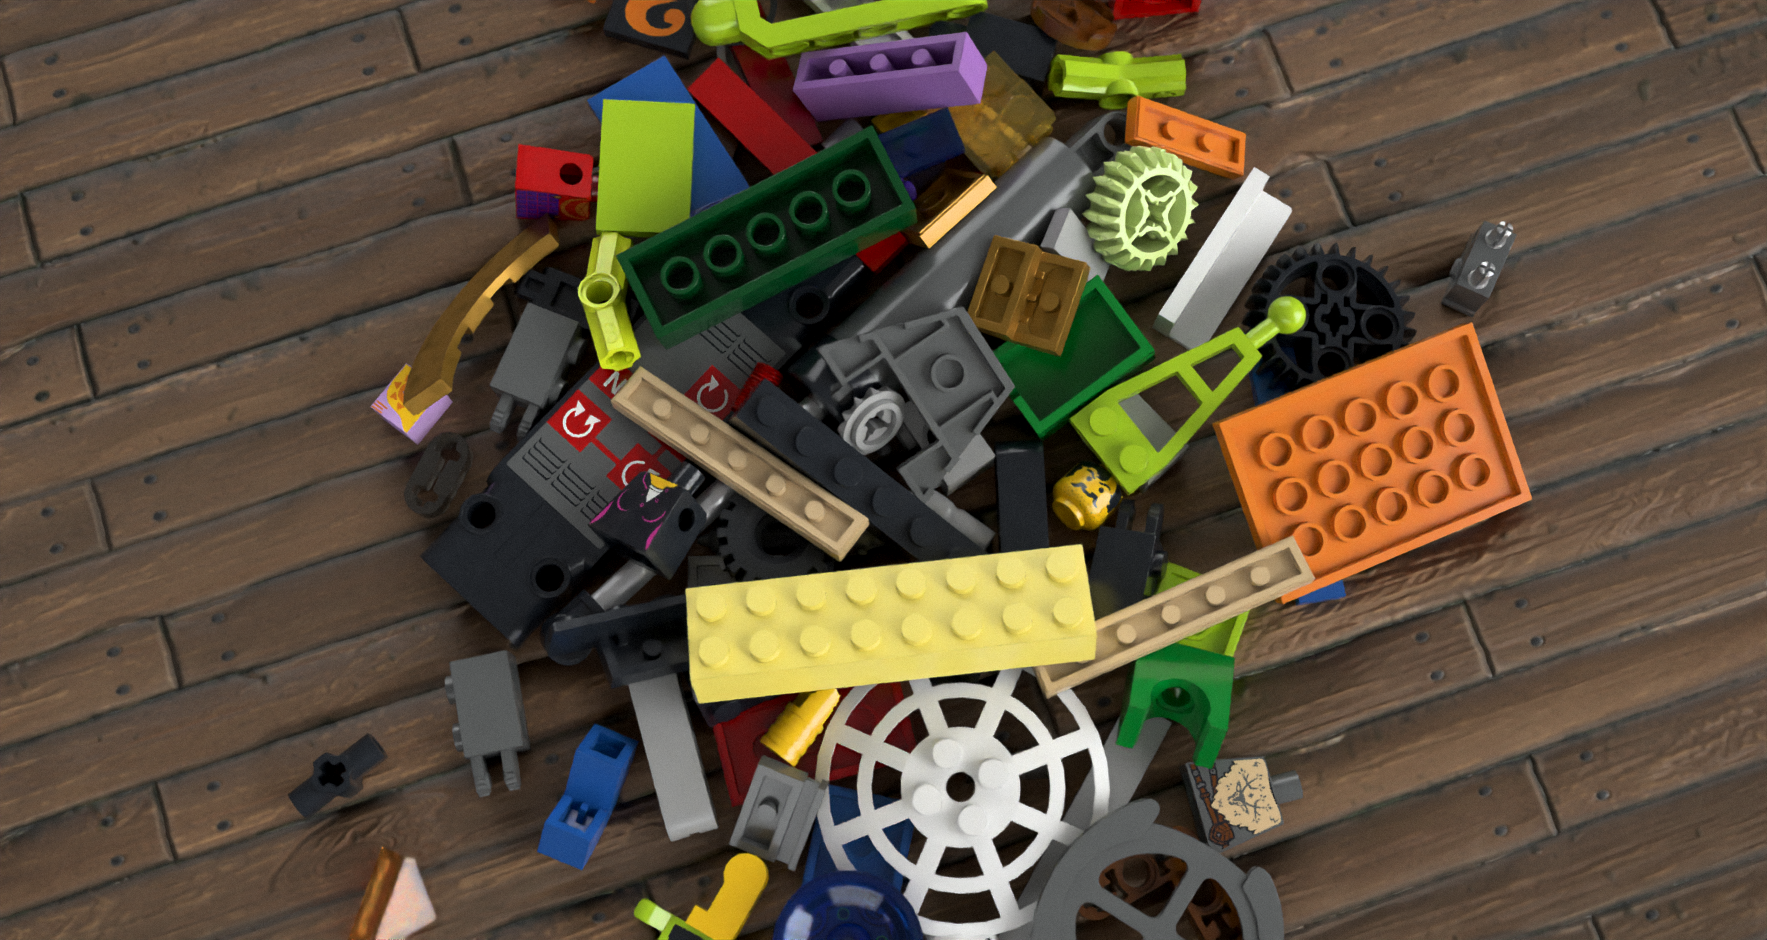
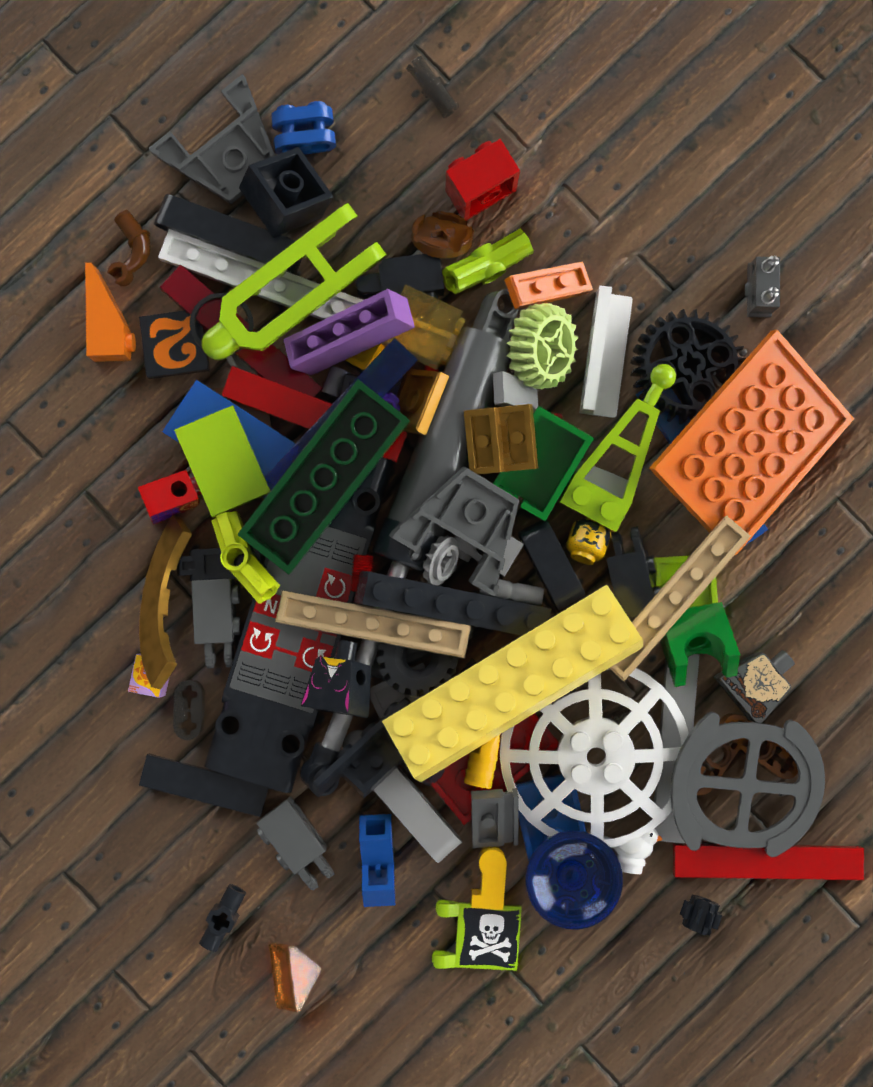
camera: 30 degrees left, 10 degrees up
none -> black tile [139,753,269,817]

